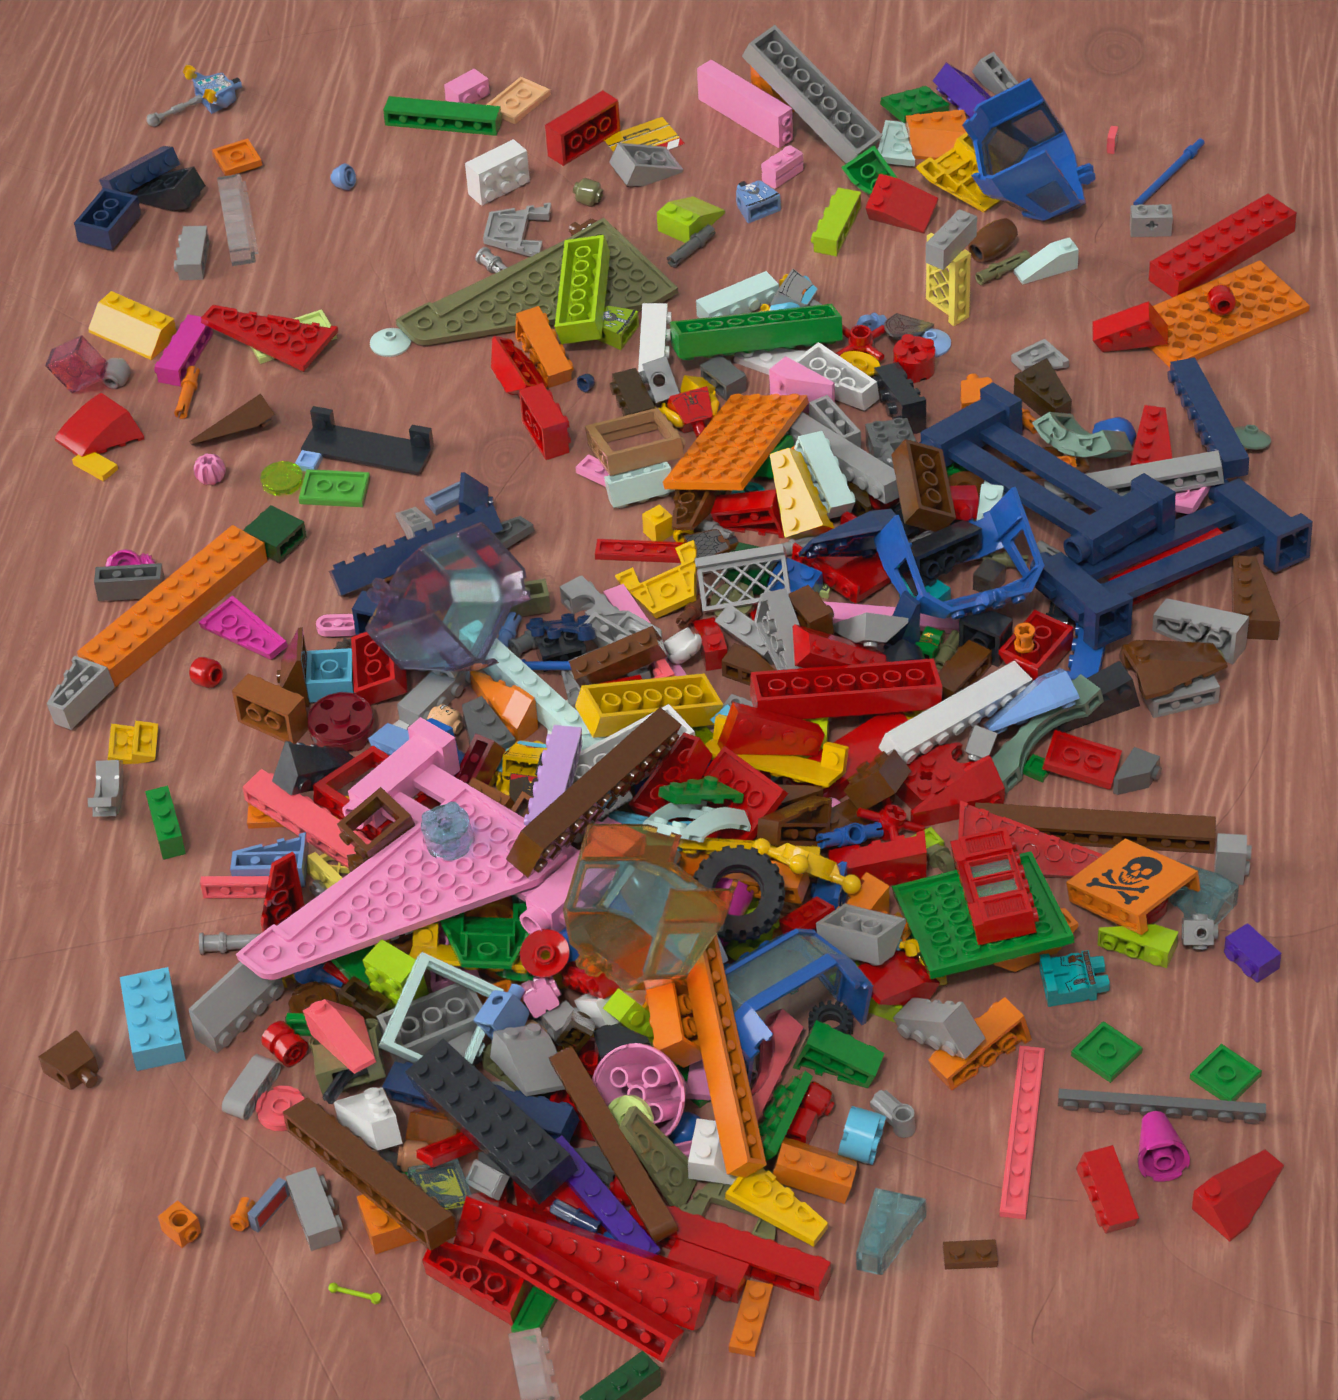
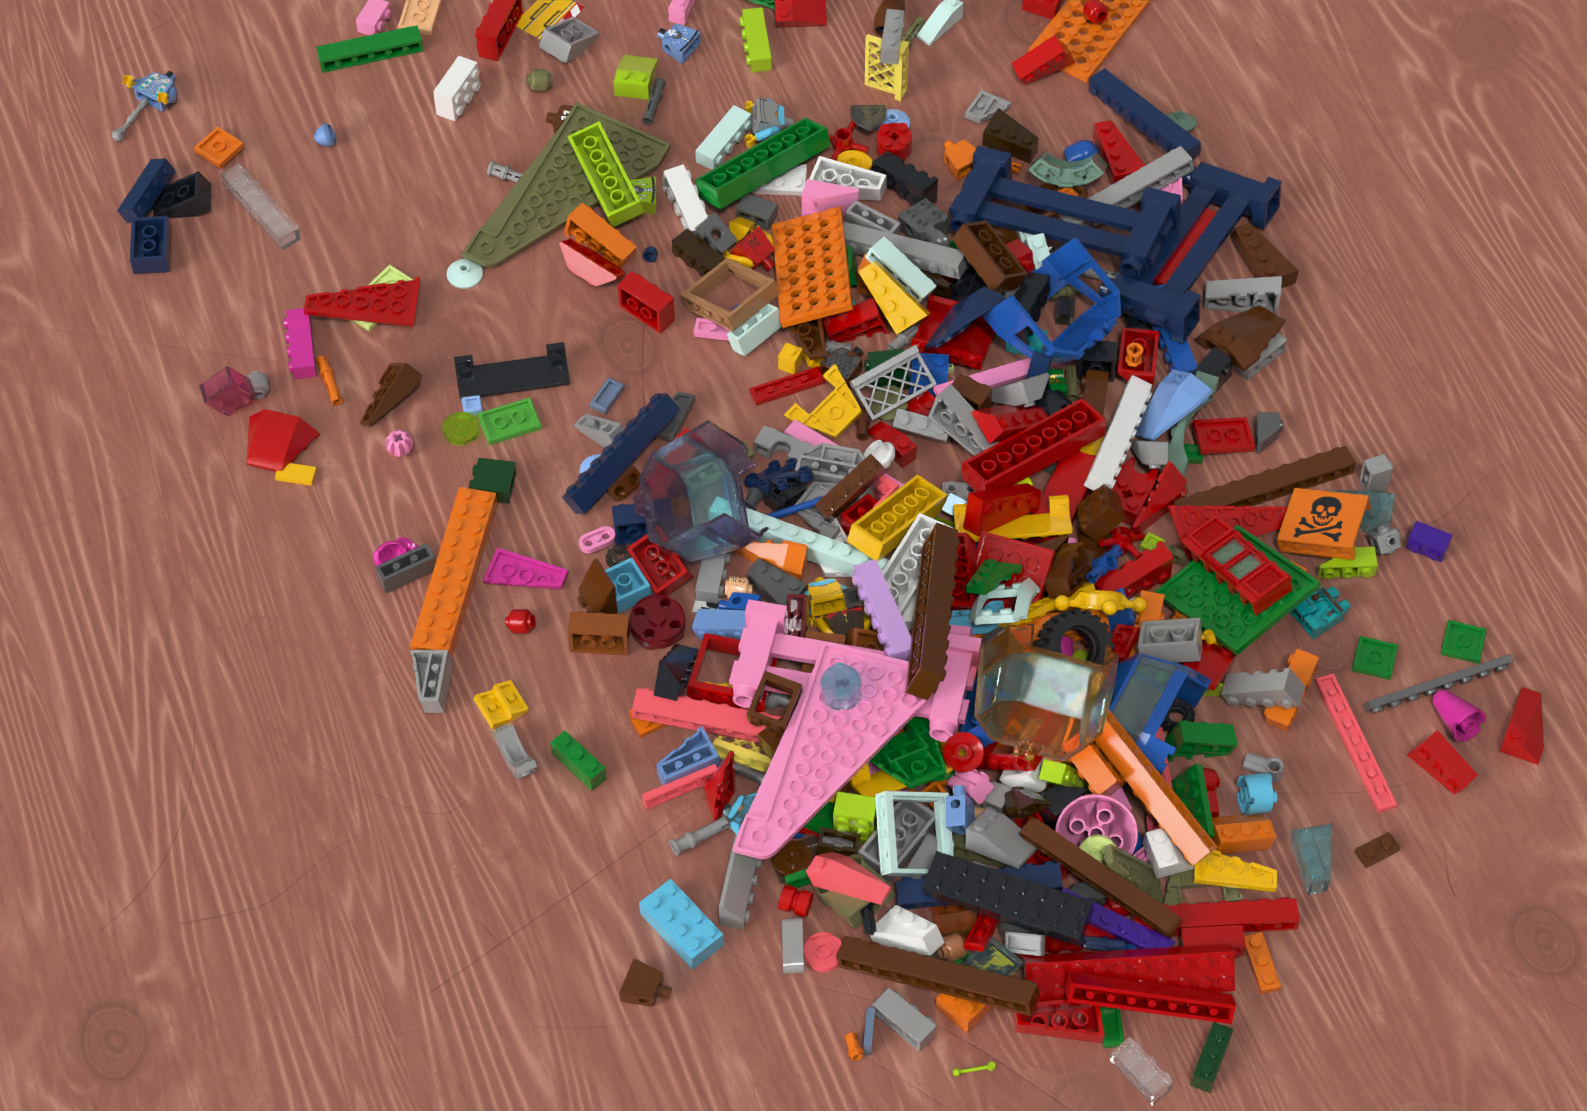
camera: 30 degrees left, 10 degrees up
yellow slope [89,291,177,360] -> none
orange brick [158,1200,202,1248] -> none
light grey brick [174,226,210,280] -> none
dark blue slope [459,472,494,514] -> none
light grey wing [483,203,552,257] -> none
reddish brown slope [722,643,775,686] -> none
medium blue piece [855,313,887,331] -> none

